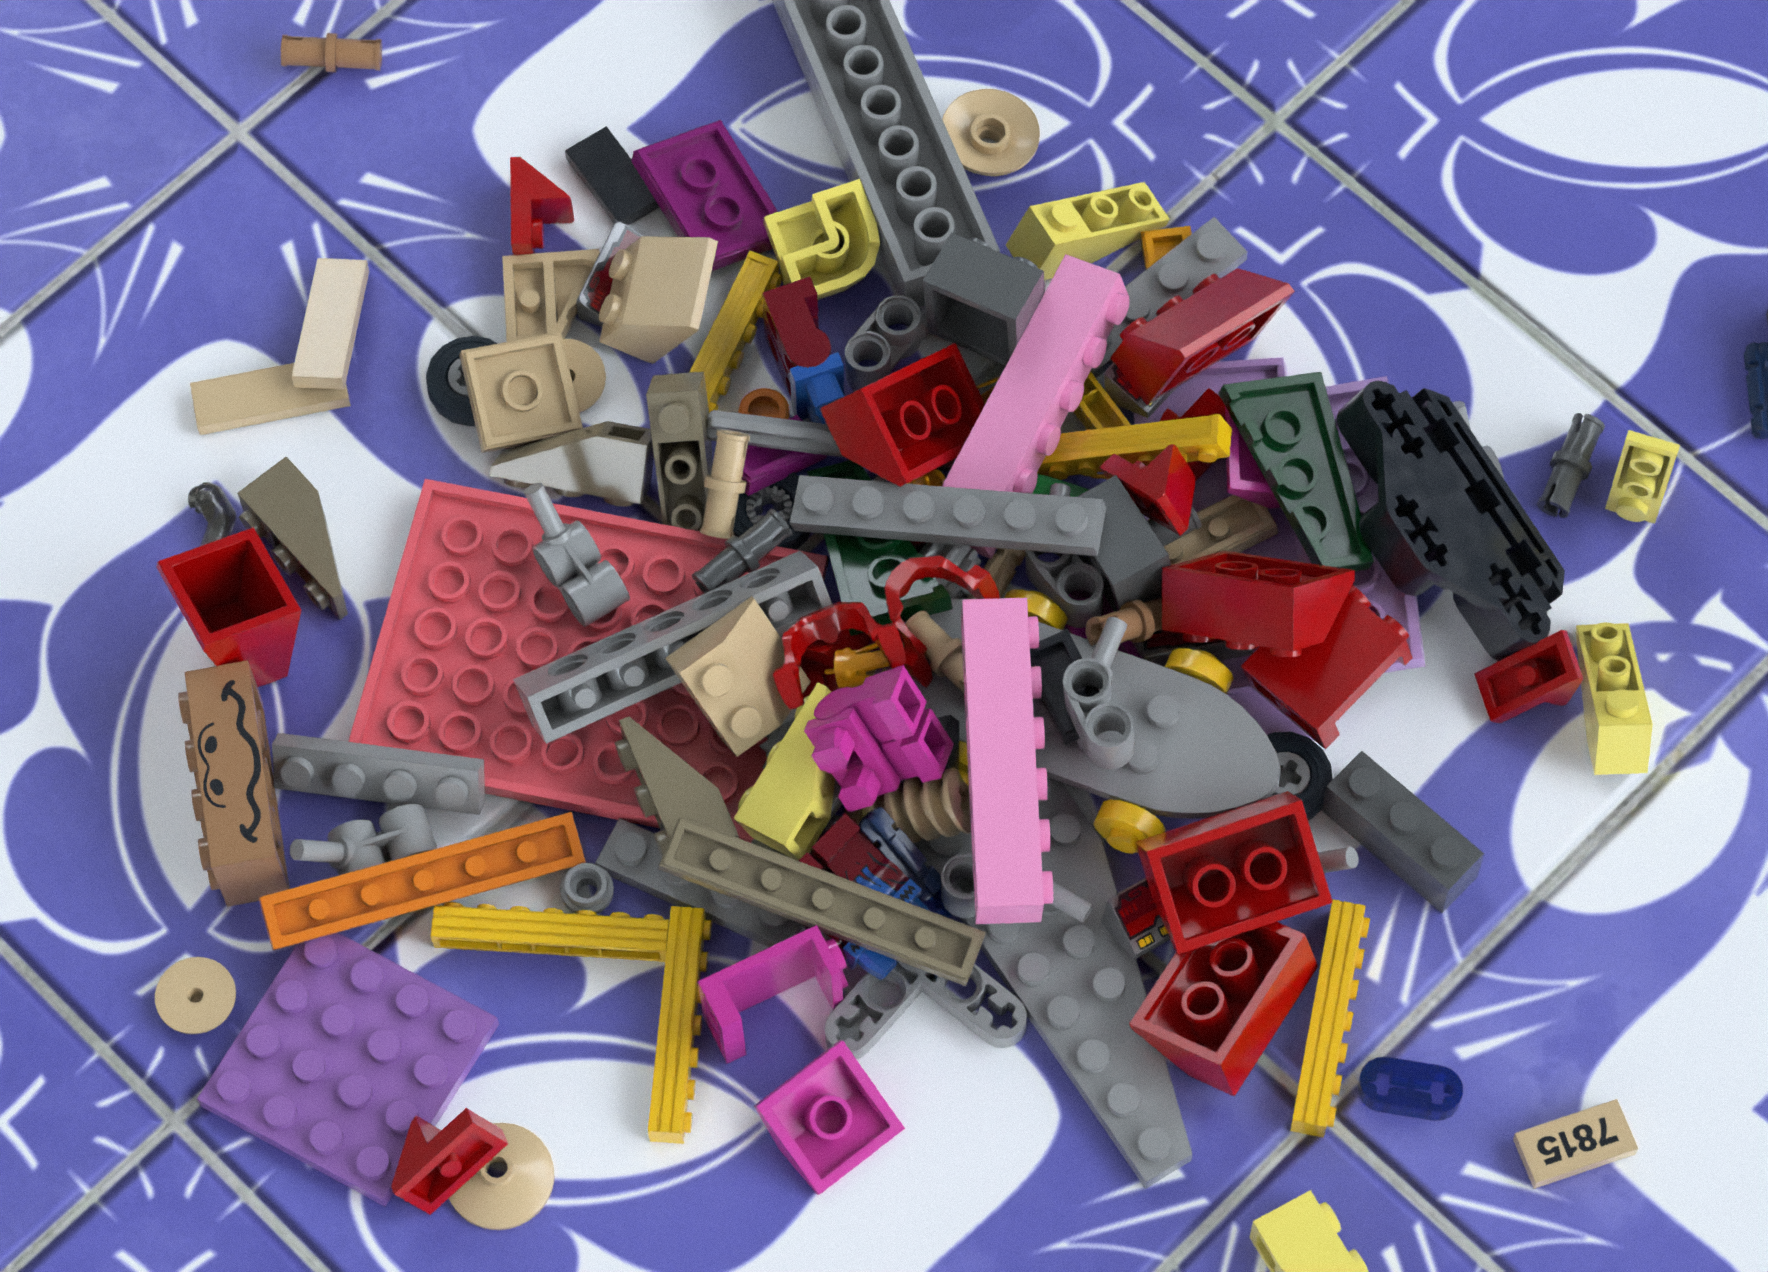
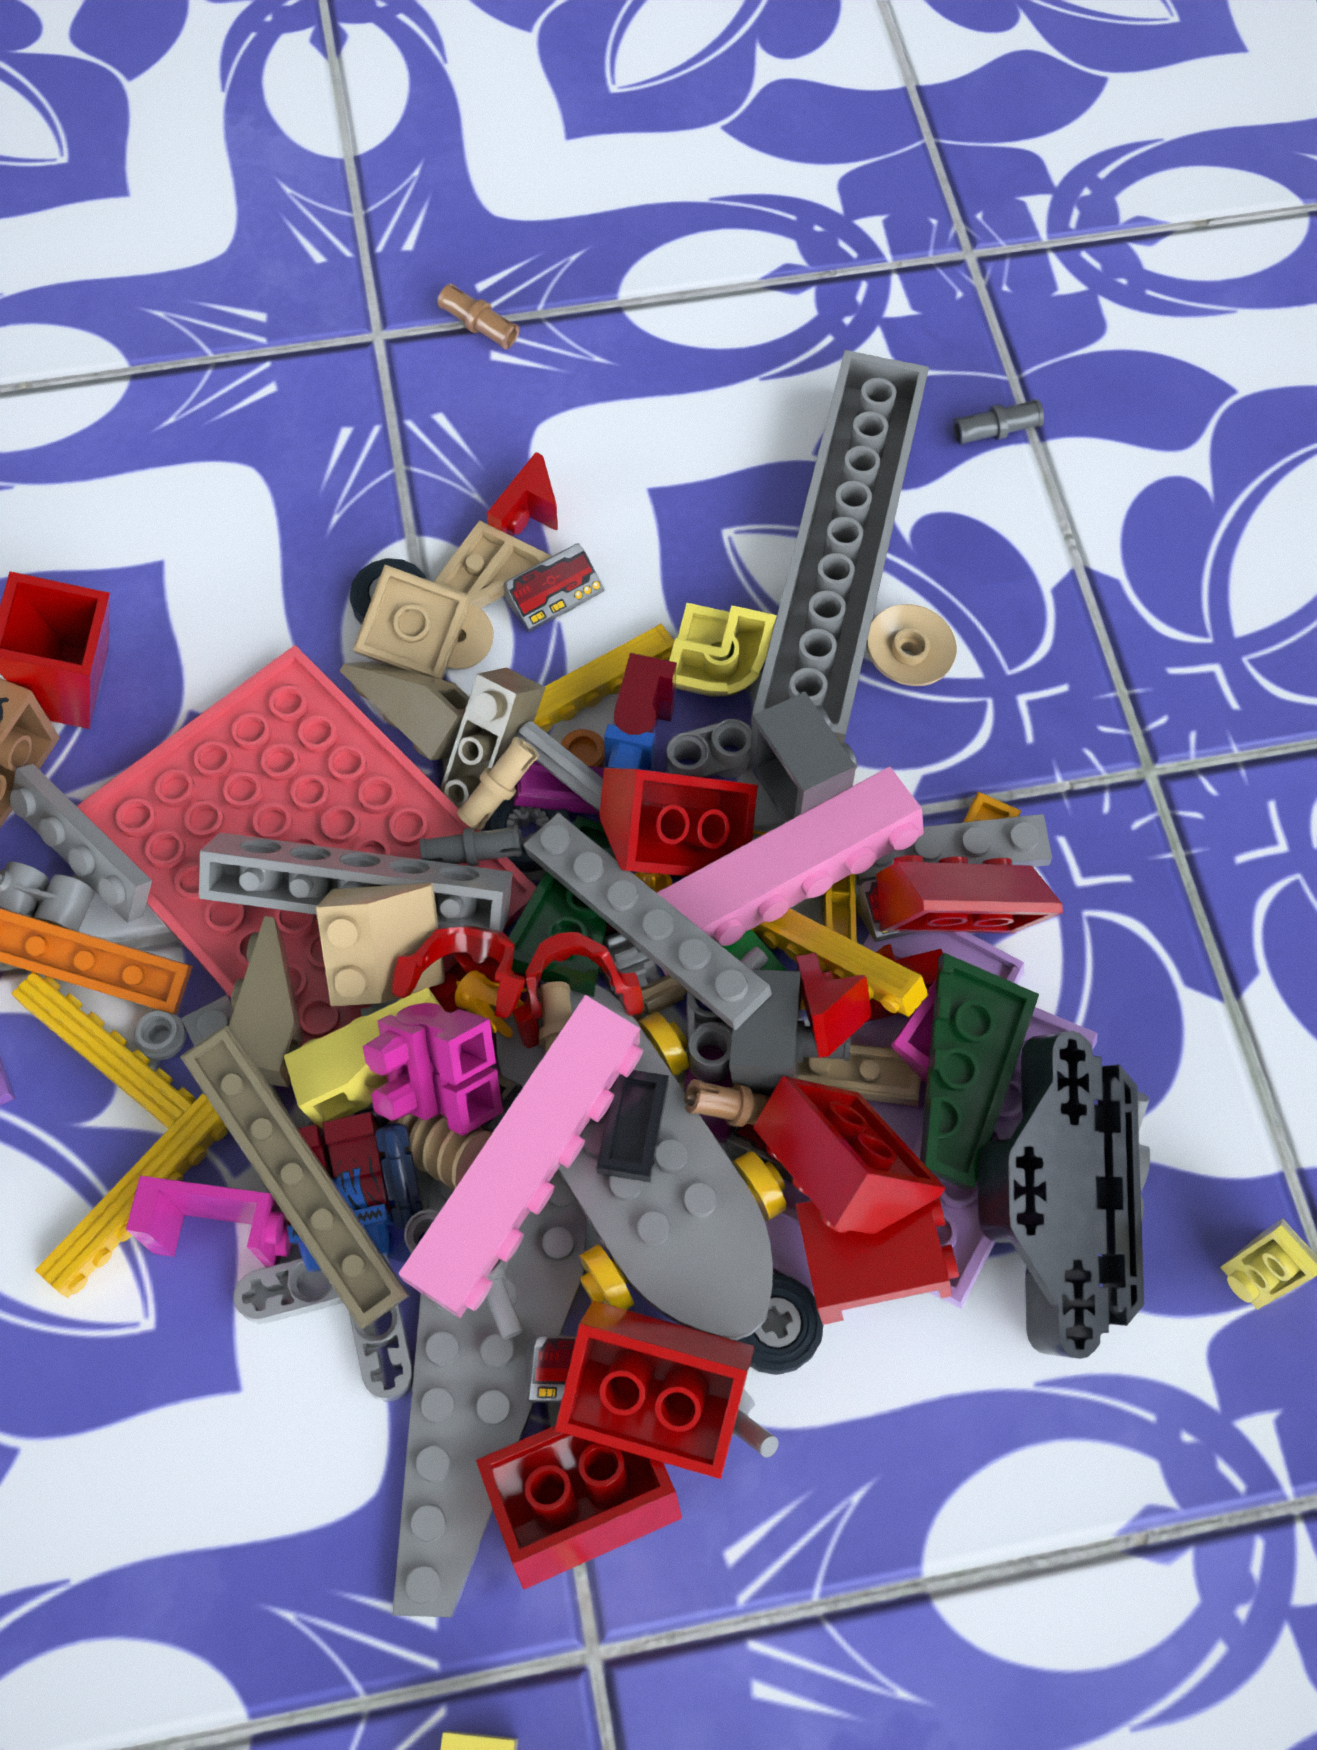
camera: 30 degrees right, 0 degrees up
clear smoke arm [187,482,237,546] -> none
tan tile [190,363,351,435] -> none
dark tan slope [237,456,348,620] -> none
tan tile [291,258,369,389] -> none
light grey beam [524,483,630,627] -> none
black tile [565,126,659,225] -> none
tan slope [599,236,718,364] -> none
magenta tile [631,120,778,271] -> none
dark pink slope [754,1040,905,1195] -> none
light yellow slope [1006,182,1170,280] -> none
light grey beam [1063,617,1135,770] -> none
yellow piece [1290,899,1370,1138] -> none
dark grey brick [1321,751,1484,913] -> none
clear blue beam [1357,1057,1463,1121] -> none
red slope [1474,630,1583,724] -> none
dark grey pin [1537,413,1605,518] -> none
light yellow slope [1575,622,1653,775] -> none

